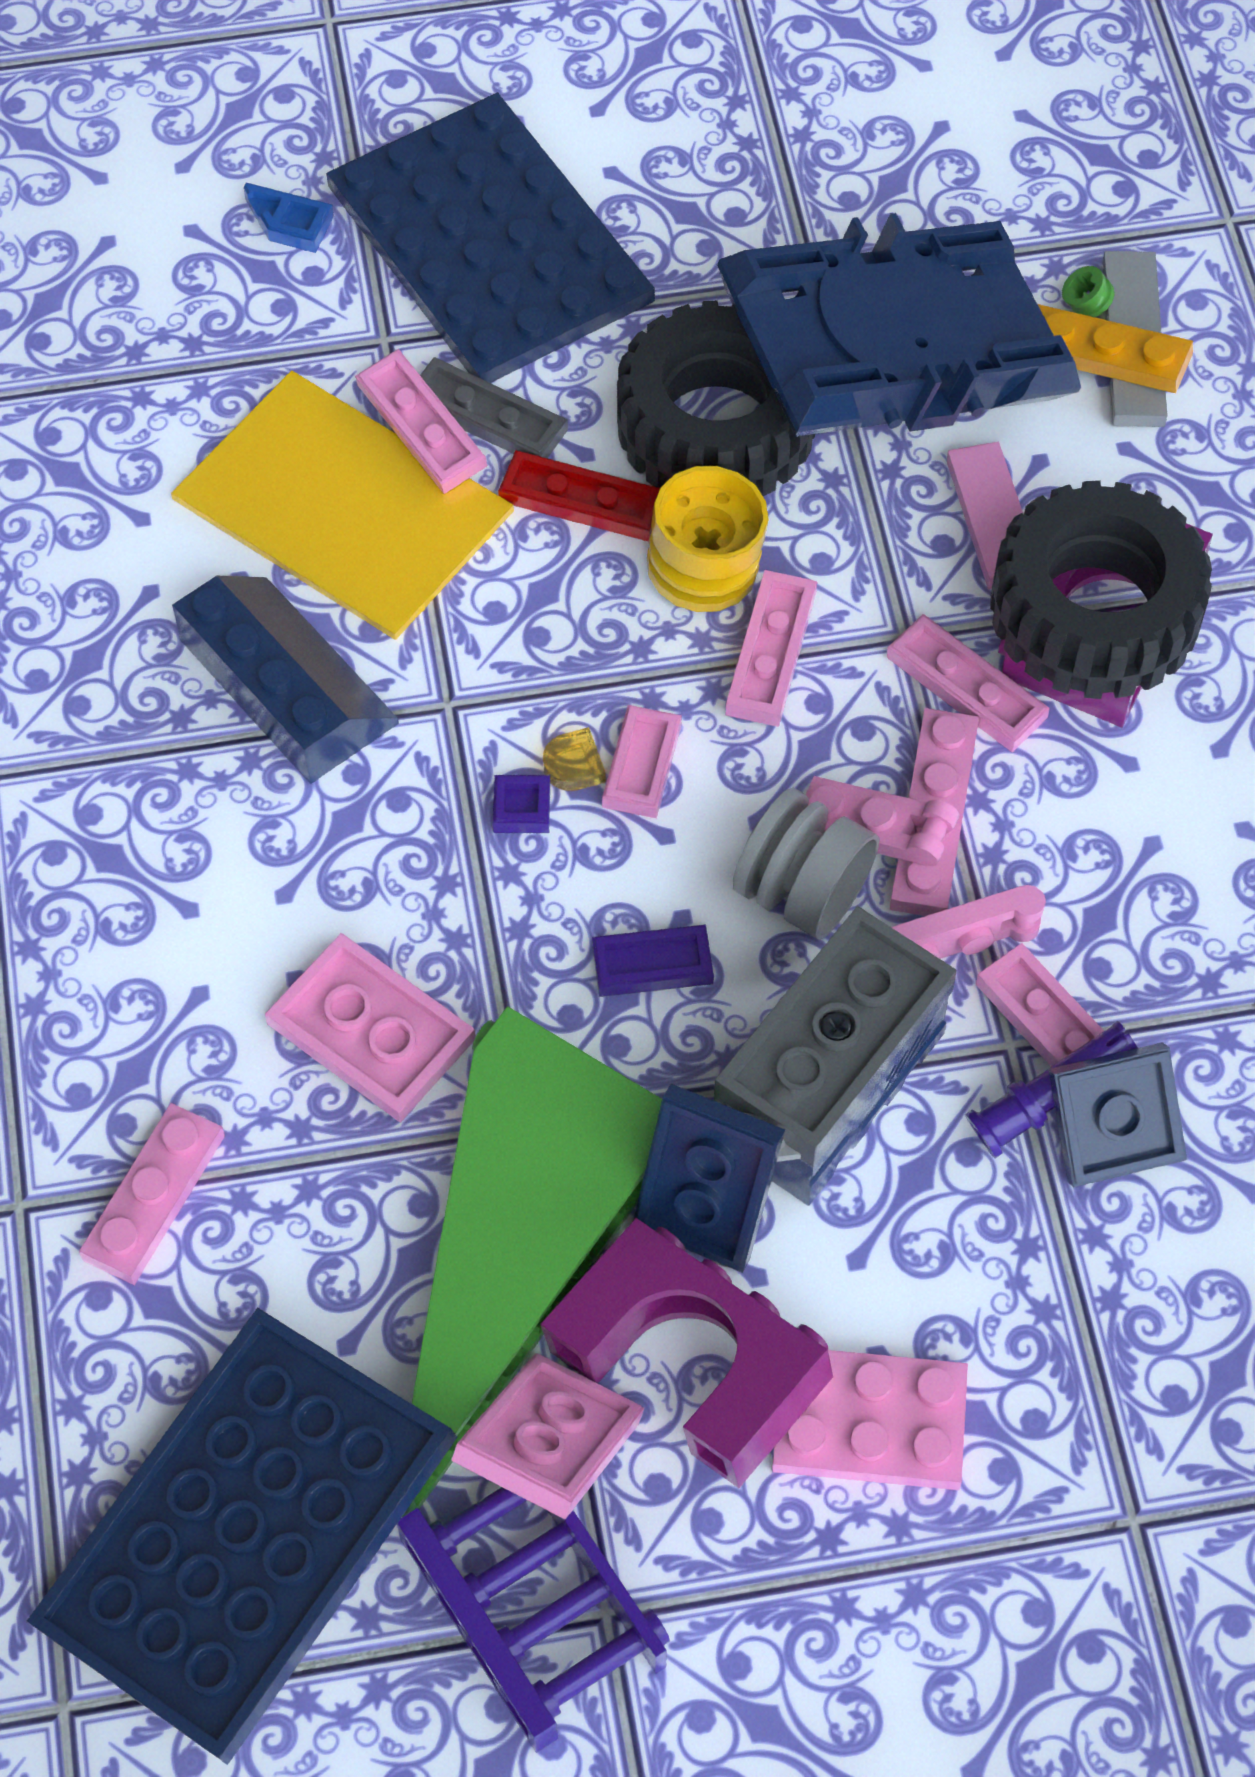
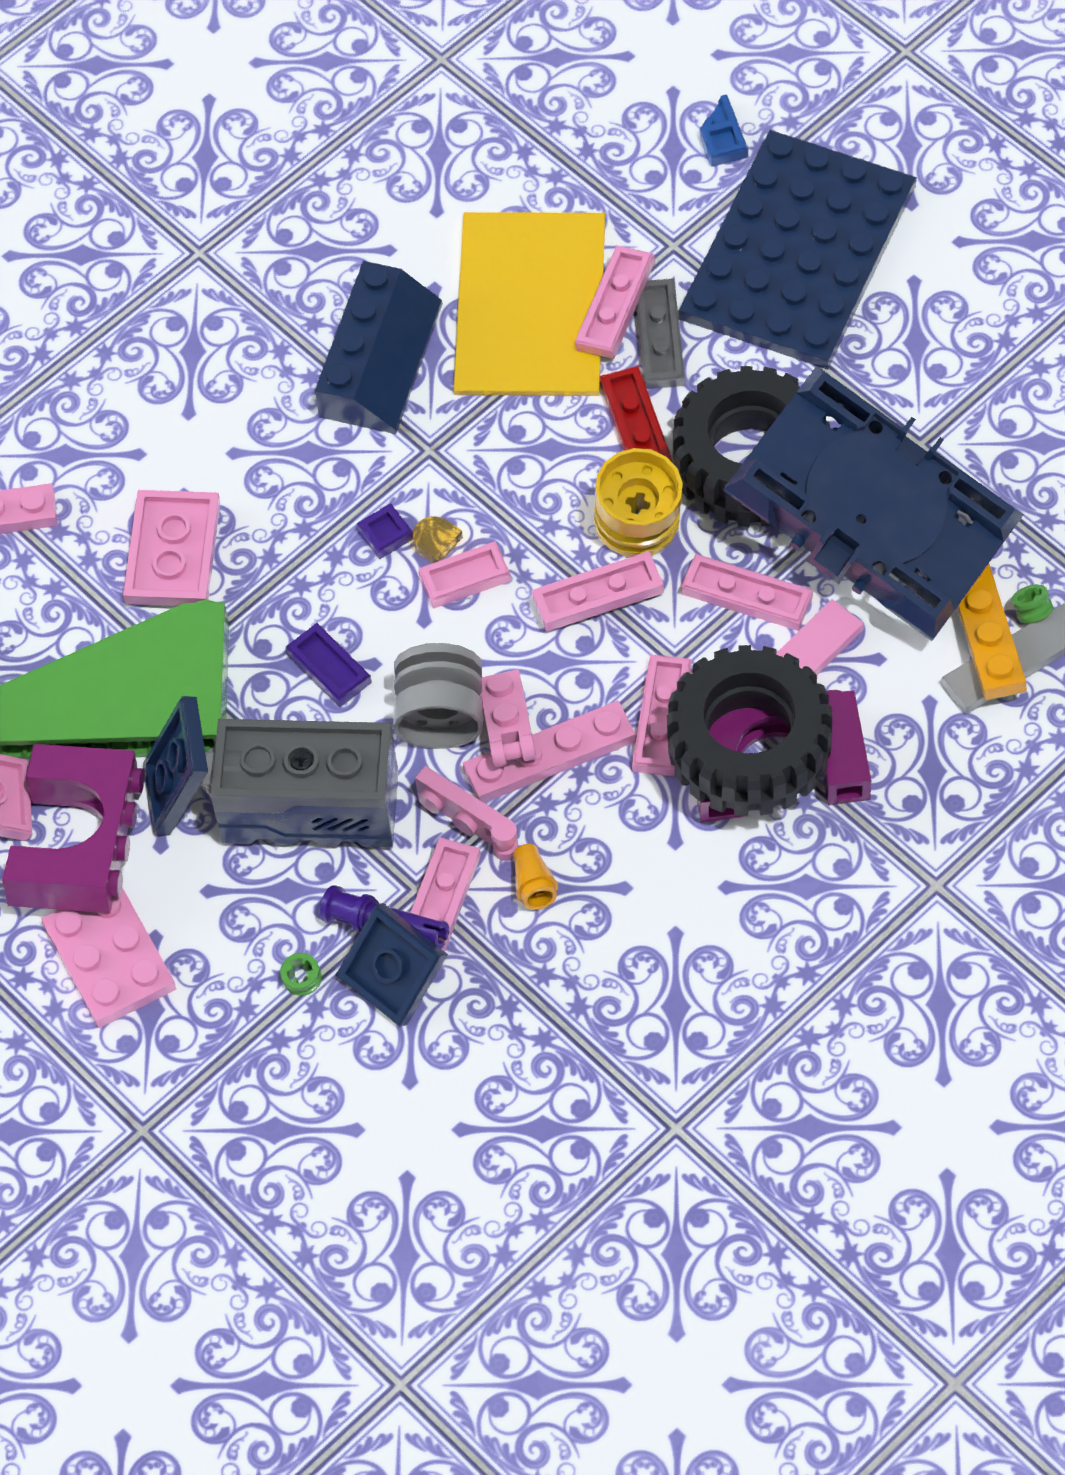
camera: 60 degrees right, 0 degrees up
none -> bright green bush [280,953,322,996]
none -> light orange cone [513,844,558,910]
none -> bright pink tile [681,553,813,631]

